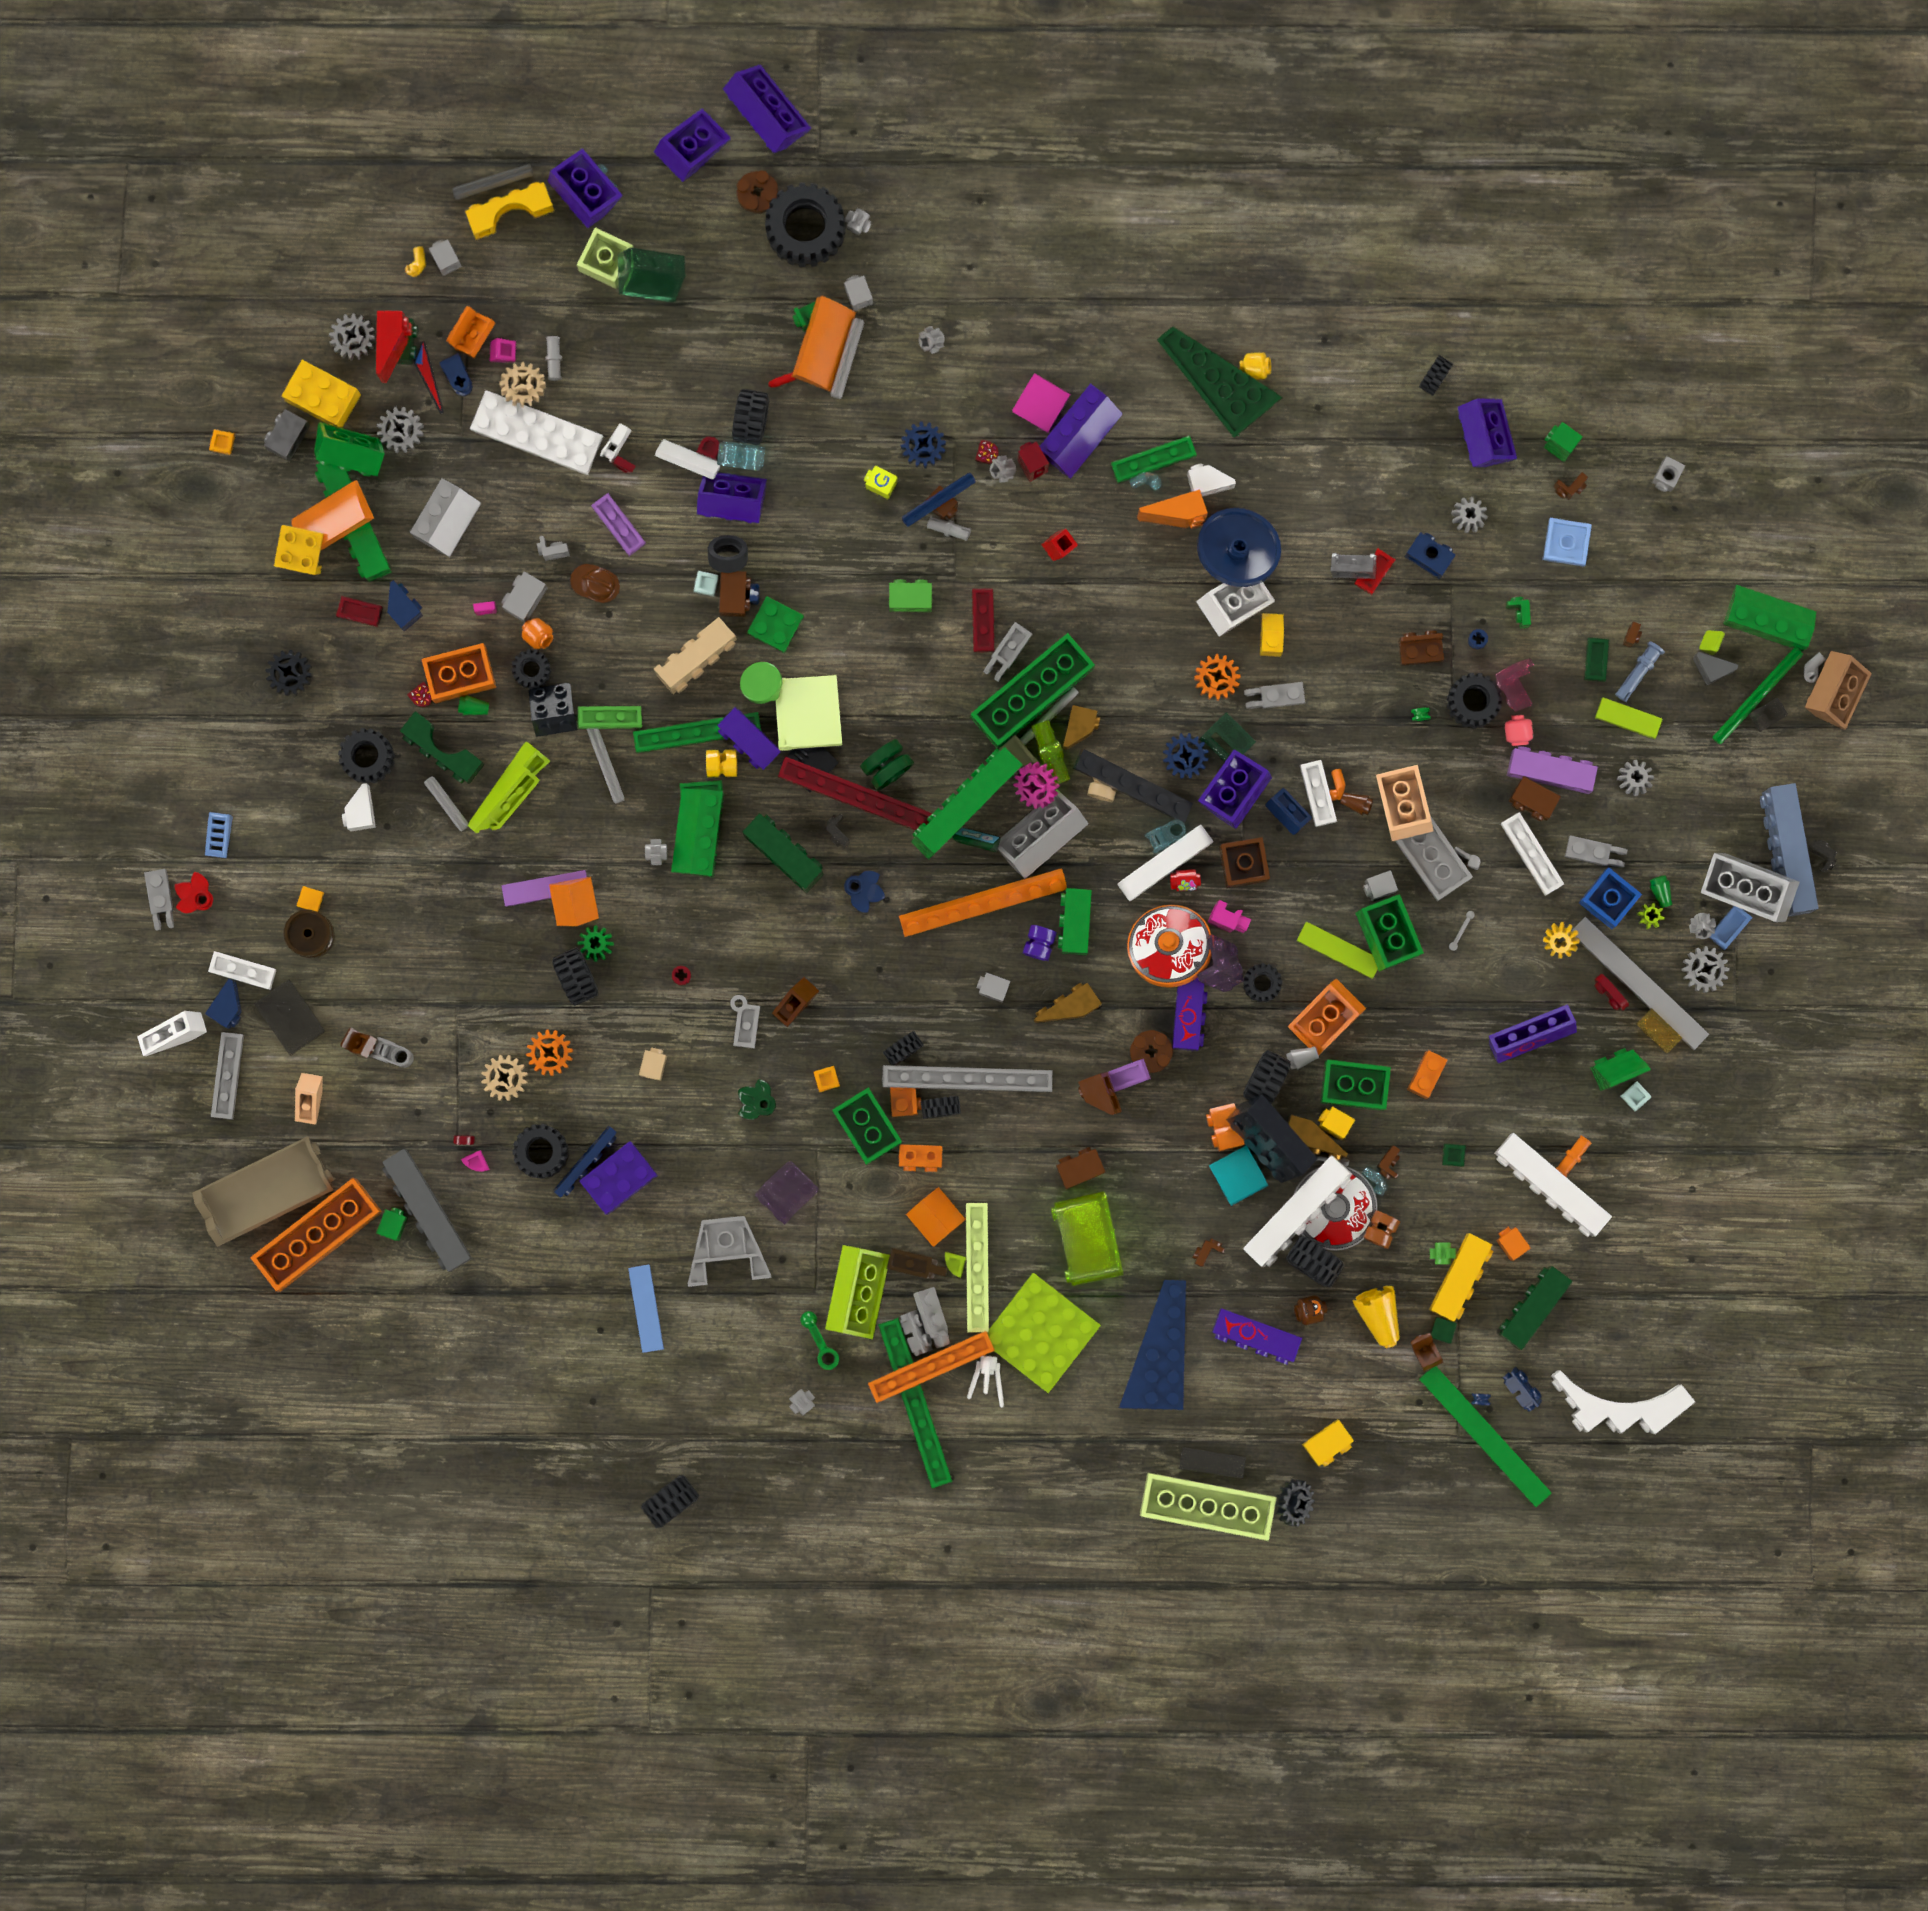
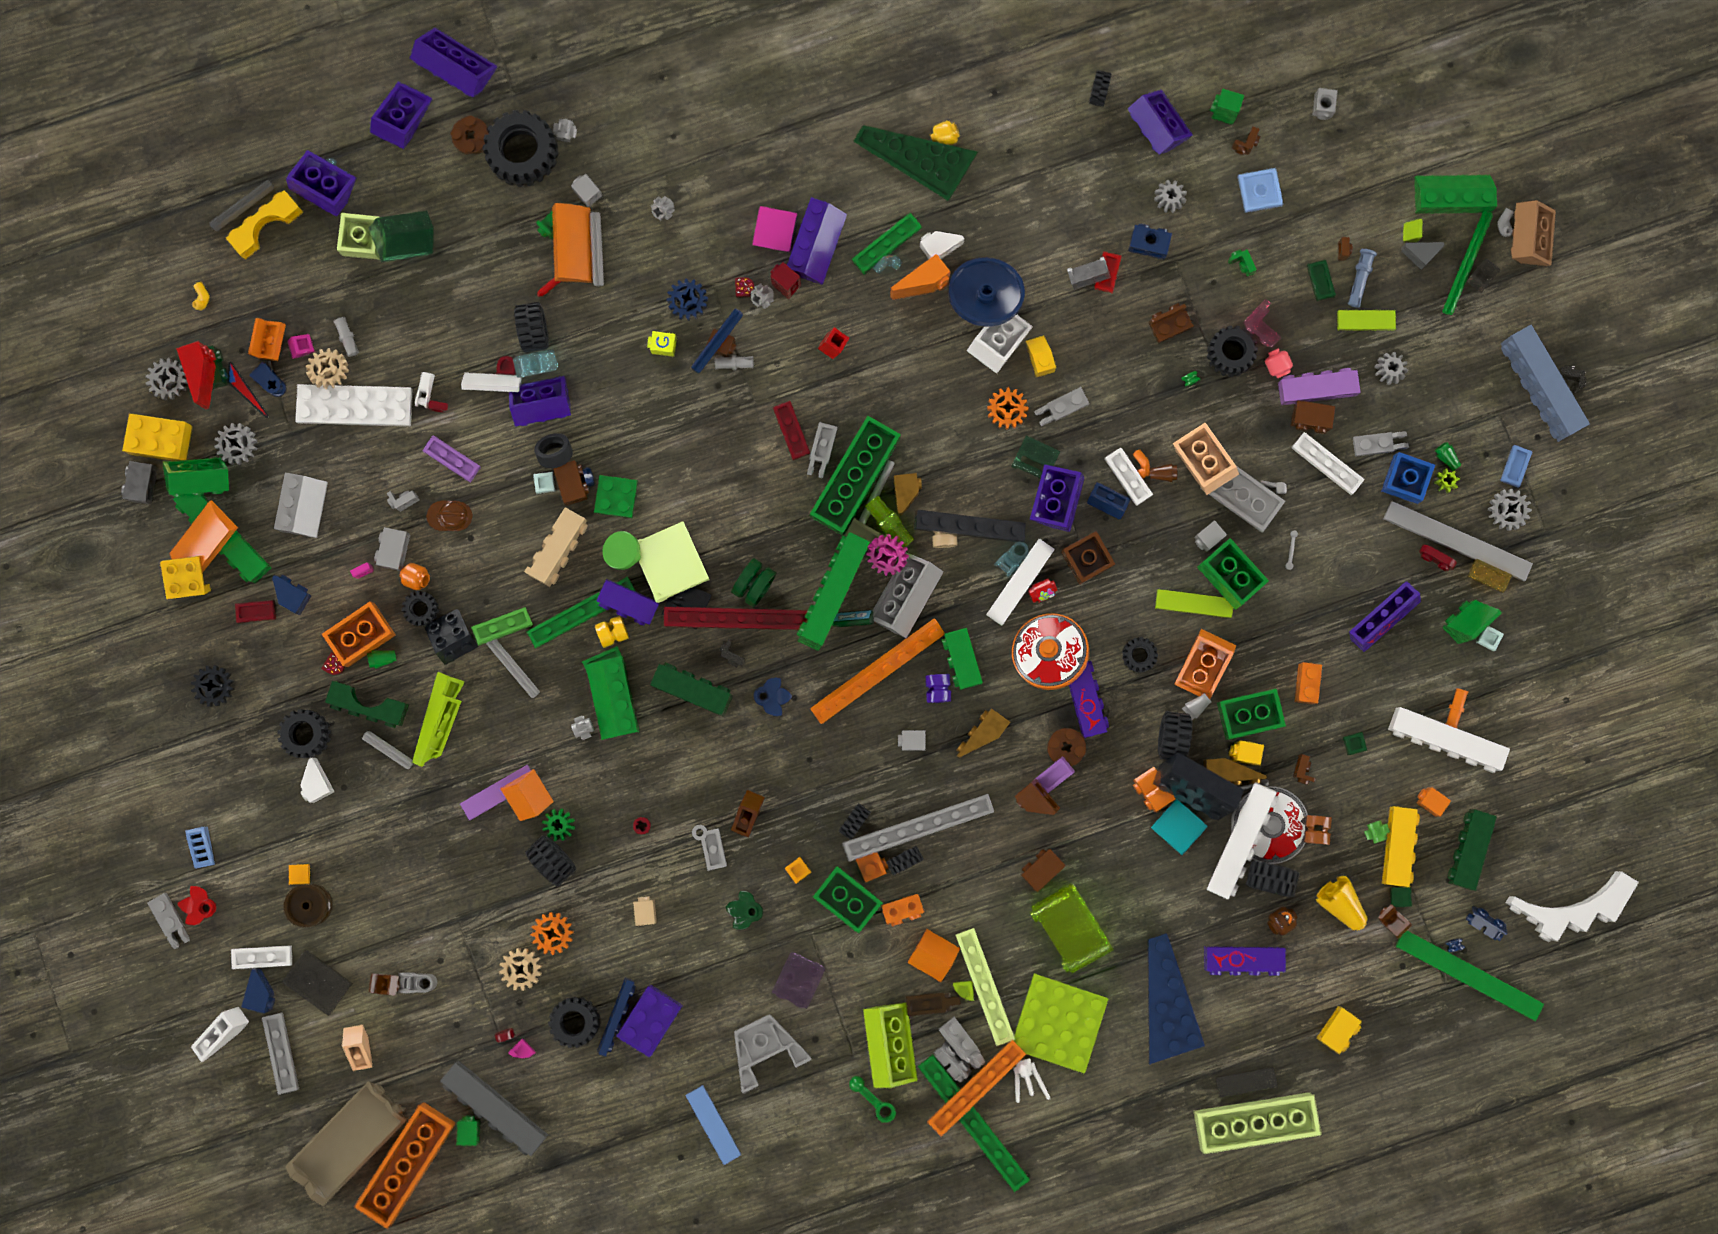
camera: 15 degrees left, 0 degrees up
light orange tile [209,429,235,455] -> none
light grey brick [429,239,462,276] -> none
light grey gear [789,1389,815,1415] -> none
bright green brick [889,579,932,612] -> none
dark blue gear [1163,733,1208,779] -> none
reddish brown bracket [1192,1238,1225,1267] -> none
clear purple bracket [1197,935,1244,992] -> none
dark pink hips [1207,900,1251,933] -> none
black gear [1275,1479,1315,1527] -> none
clear light blue arm [1362,1166,1388,1196] -> none
dark blue bush [1468,629,1488,649] -> none
yellow gear [1543,922,1580,958] -> none
light grey gear [1689,913,1716,939] -> none
light grey brick [1701,853,1799,922] -> none

